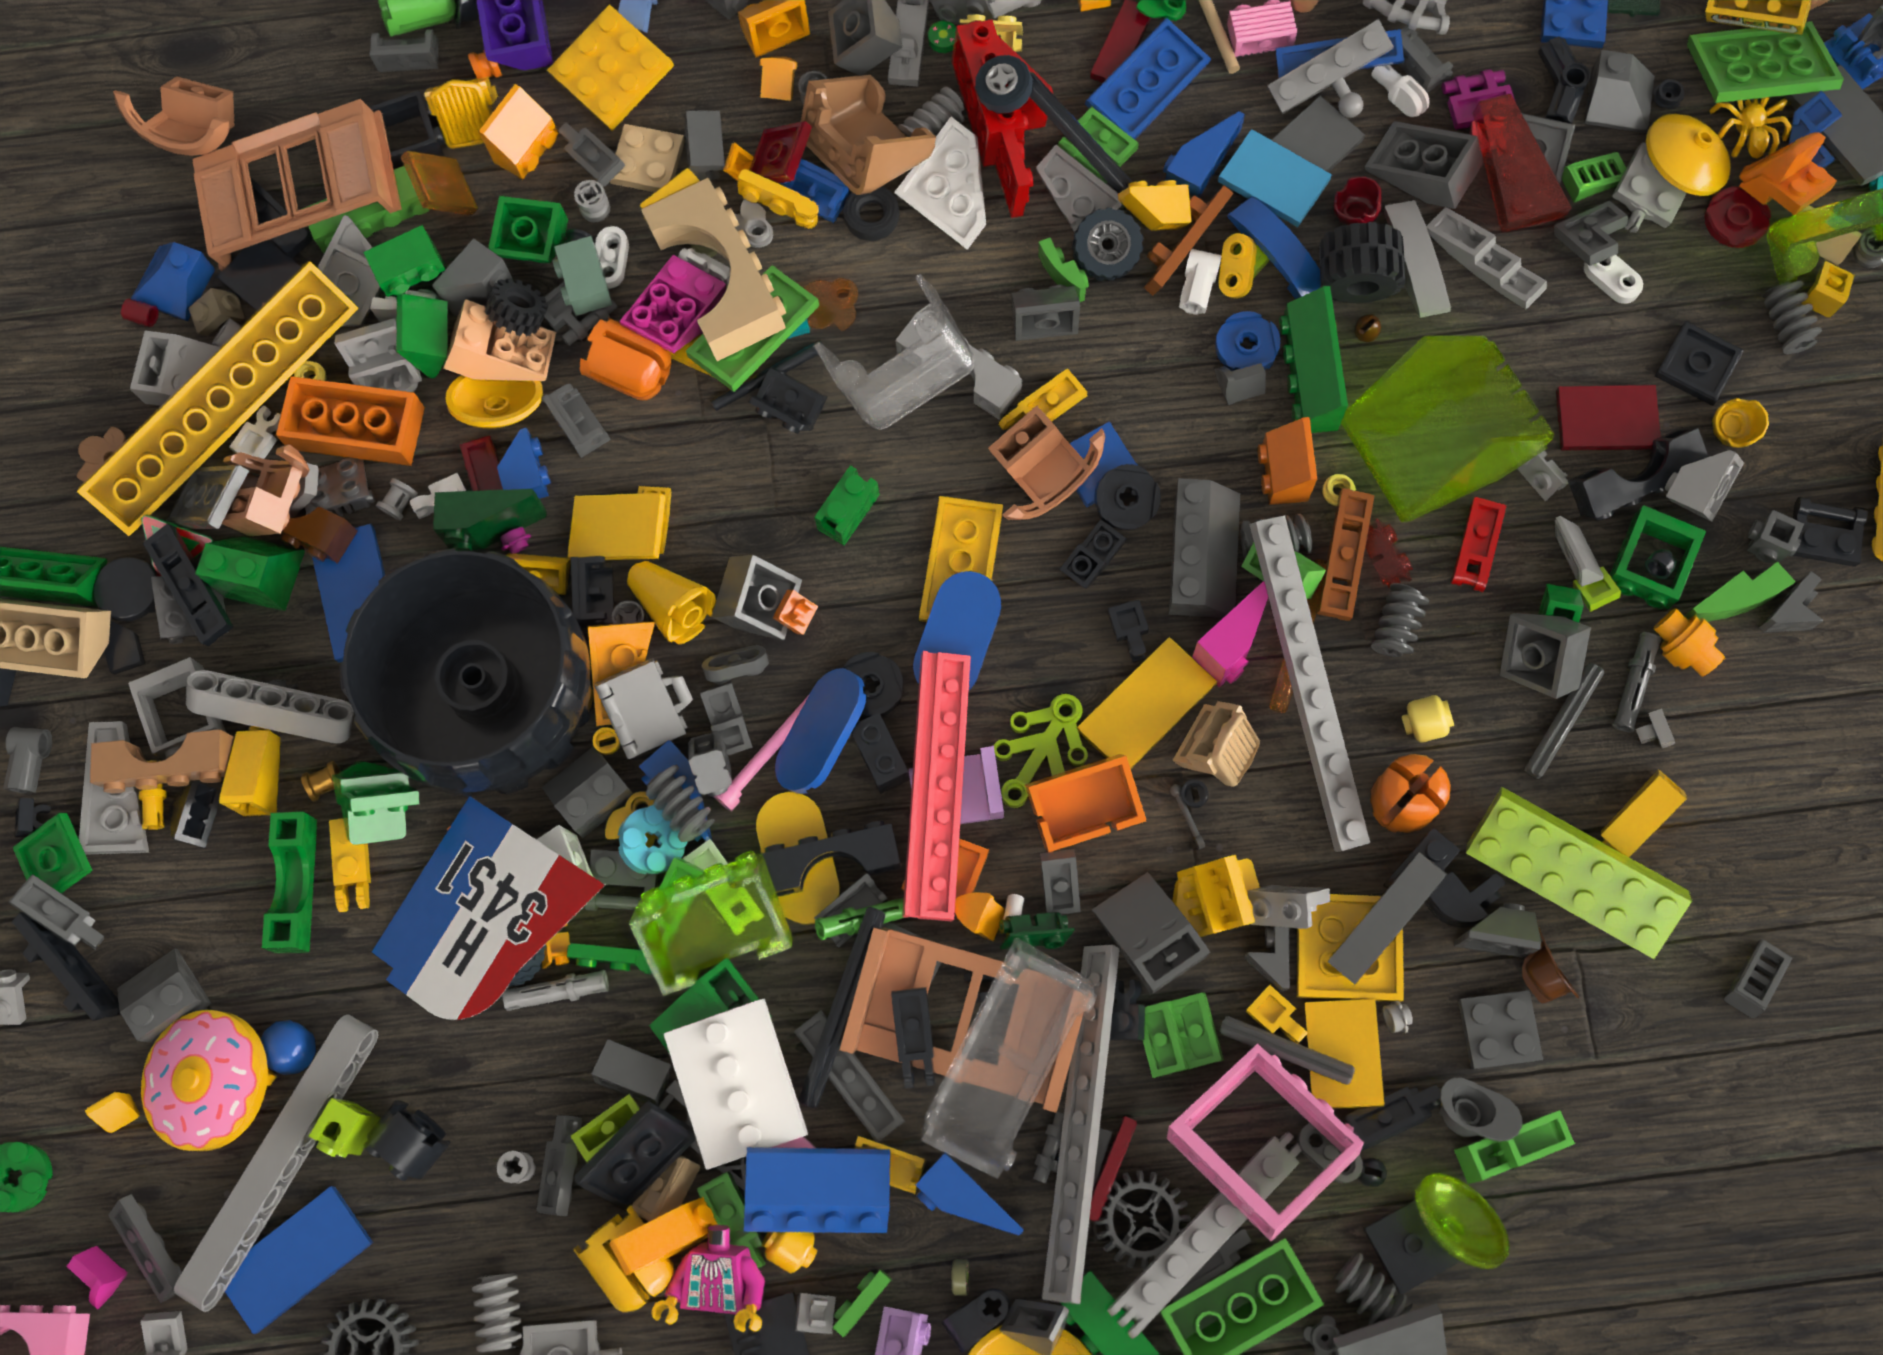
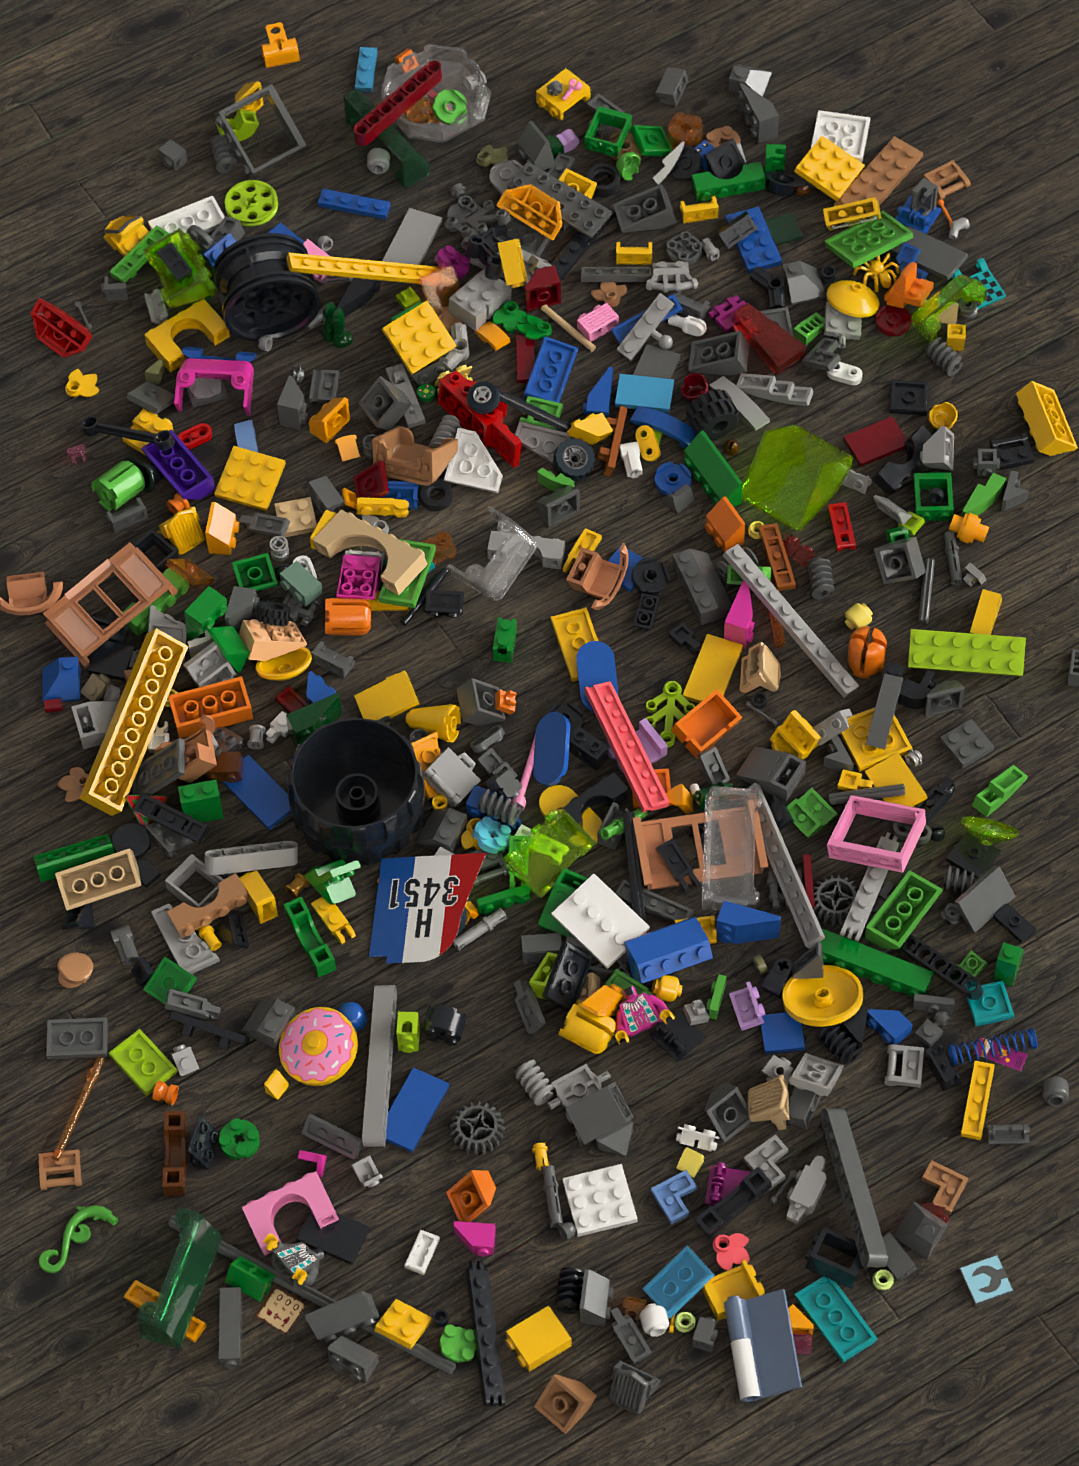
camera: 30 degrees left, 15 degrees down
light grey bush [497,1151,536,1184] -> none
dark grey piece [1439,1078,1522,1141] -> none
reddish brown piece [1522,926,1580,1004] -> none

